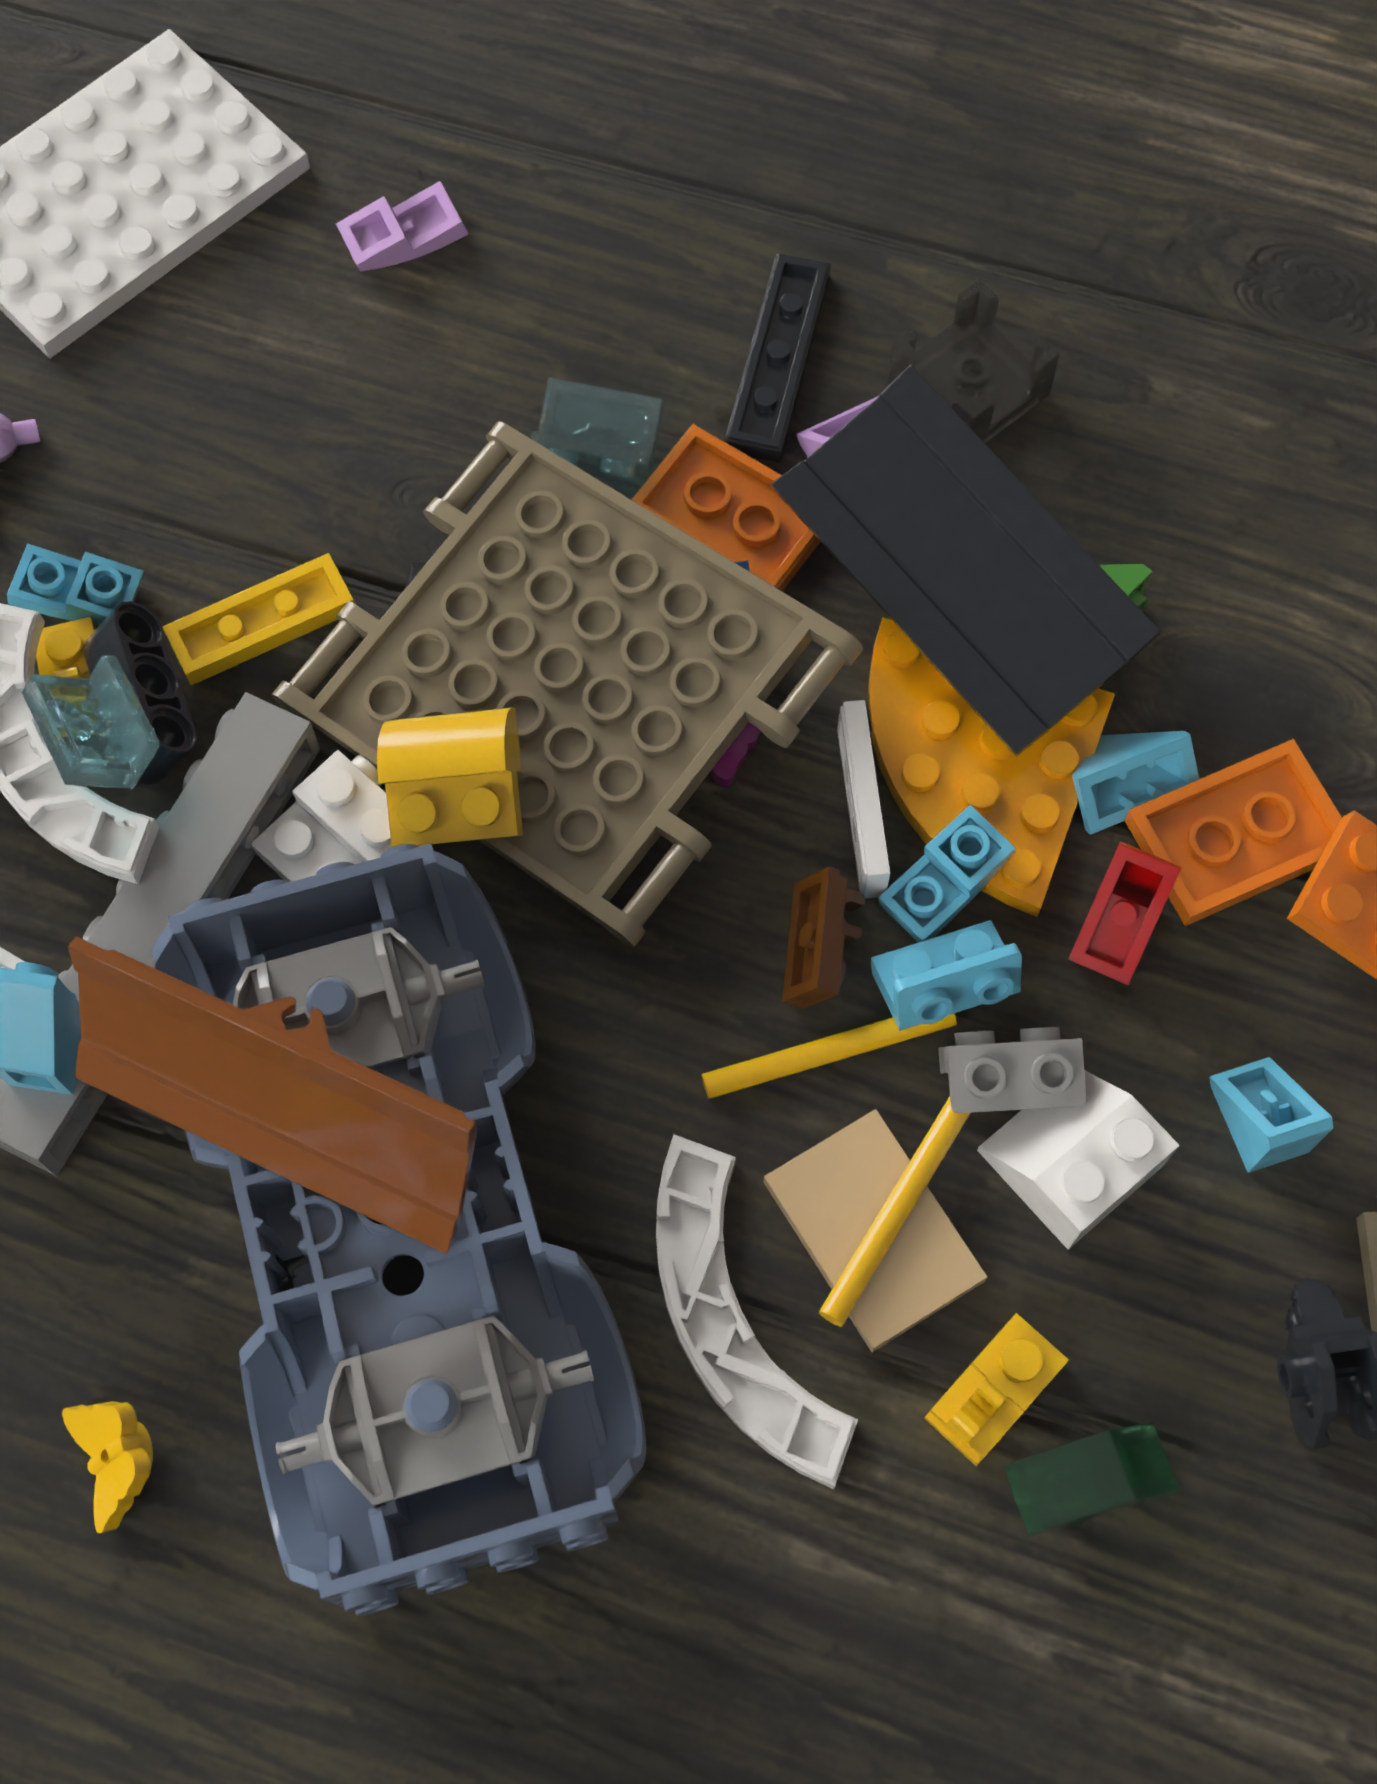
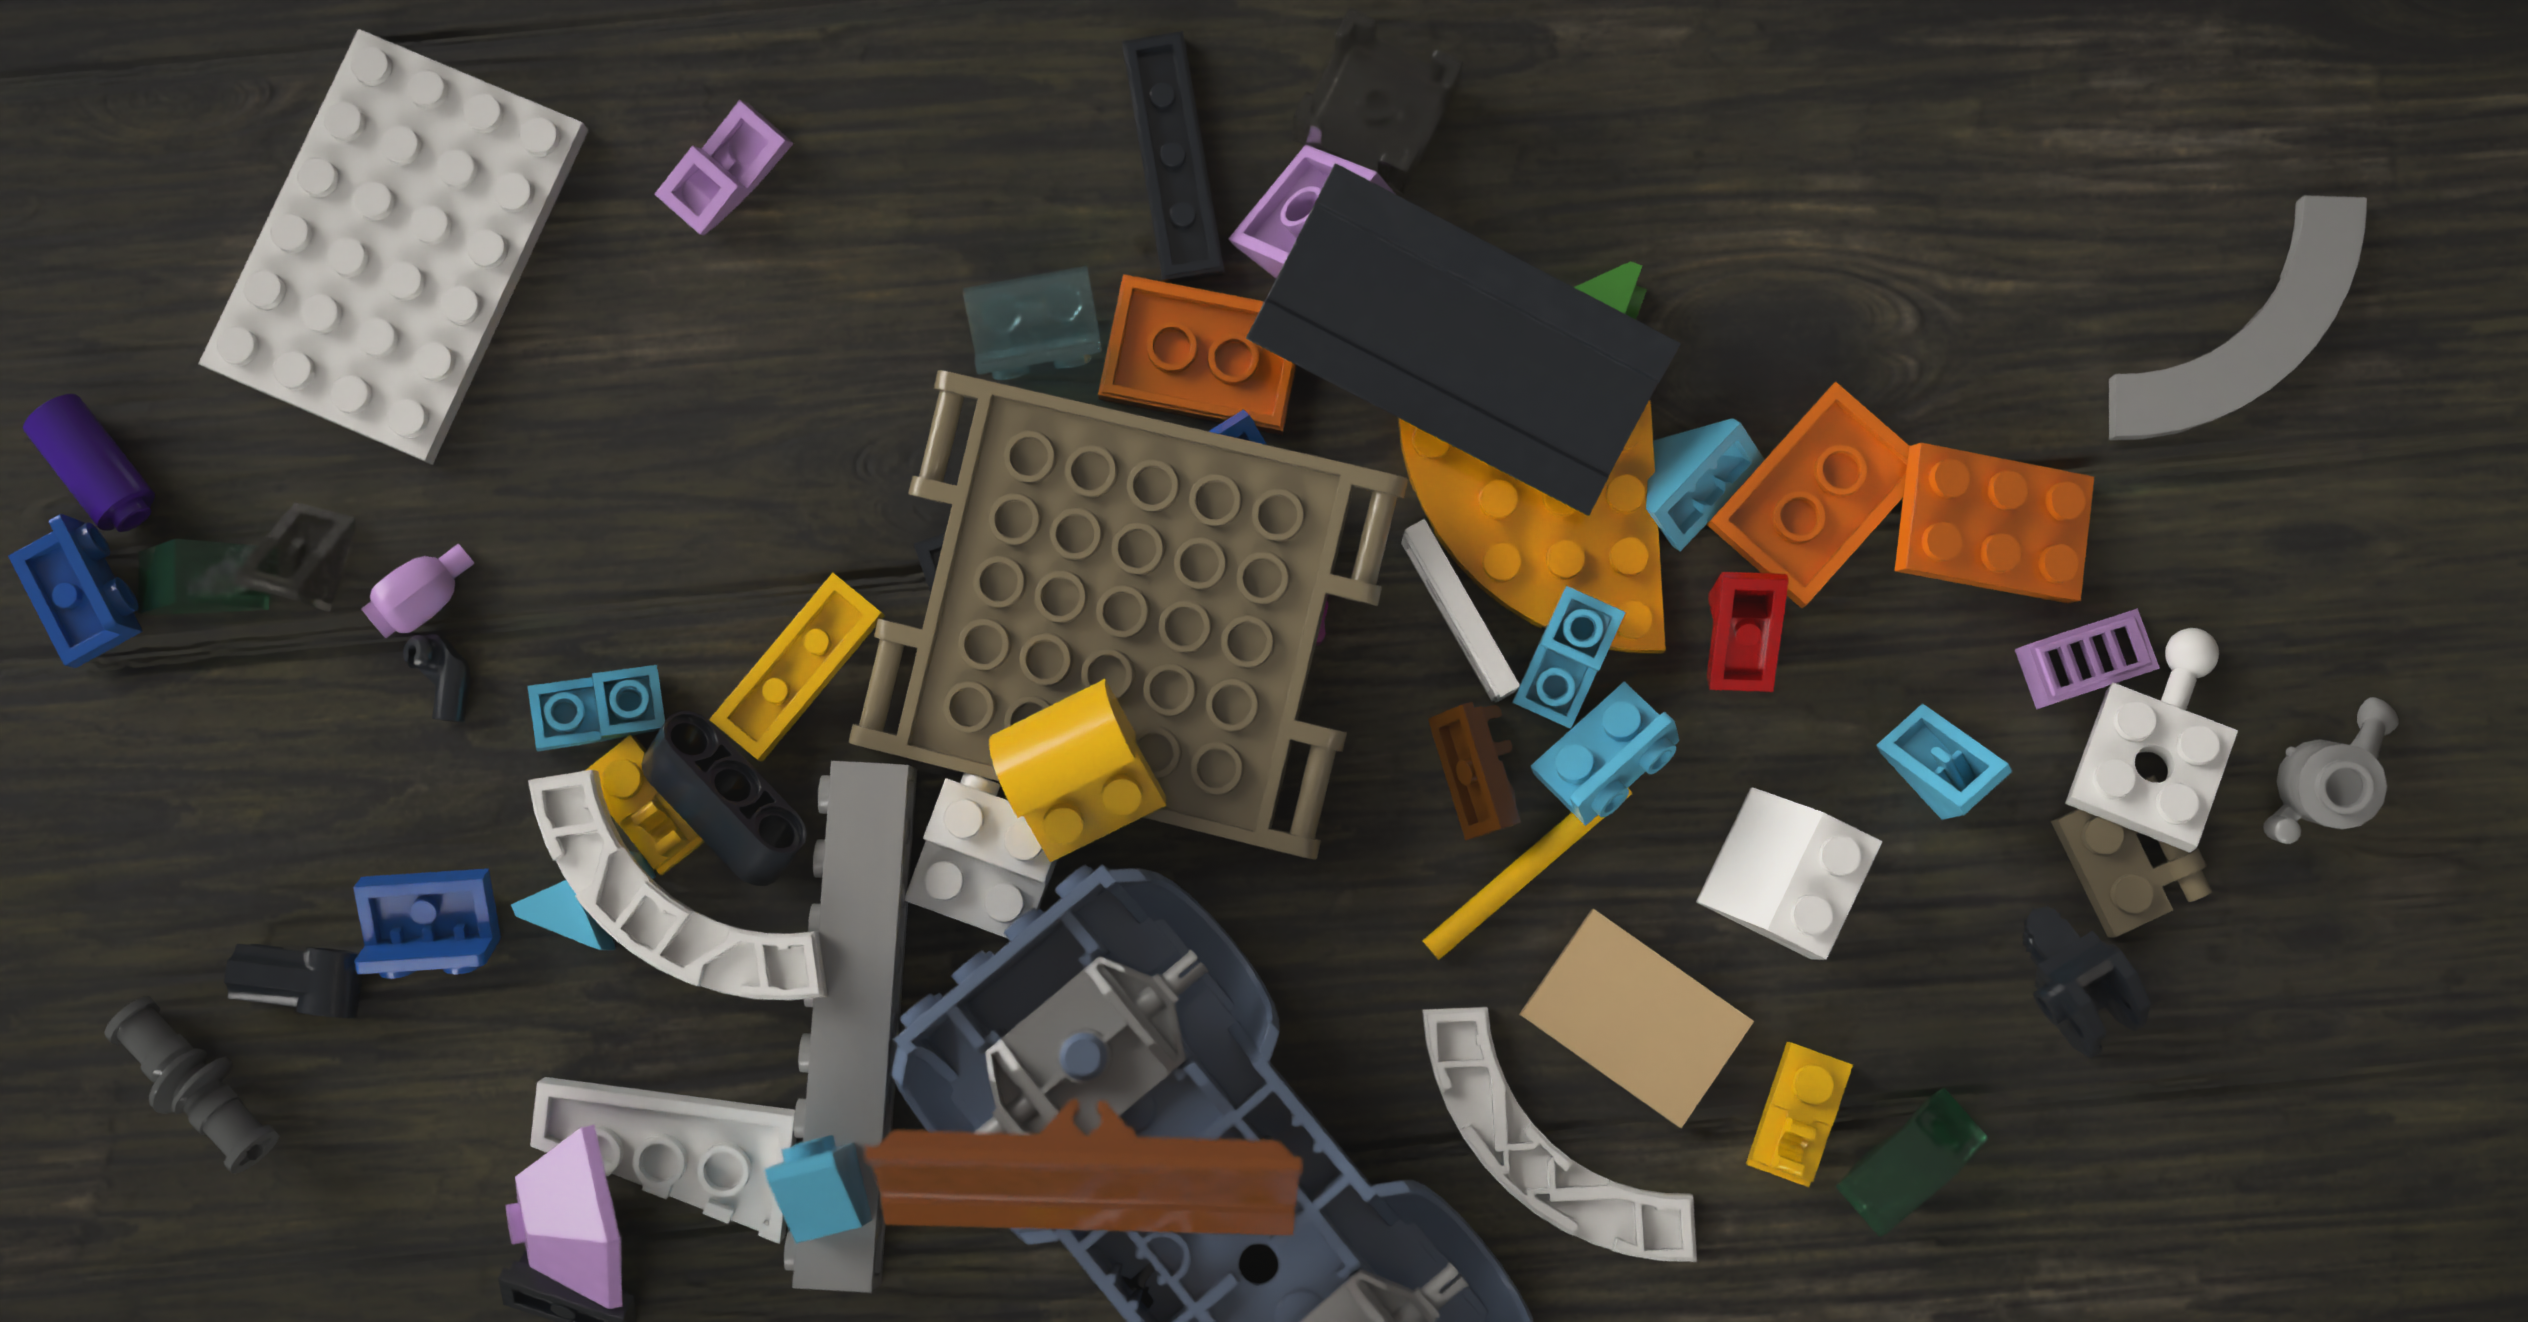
camera: 20 degrees left, 15 degrees up
clear light blue bracket [22,655,159,788] -> none
yellow bar [819,1096,970,1327] -> none
light grey bracket [938,1027,1087,1113] -> none

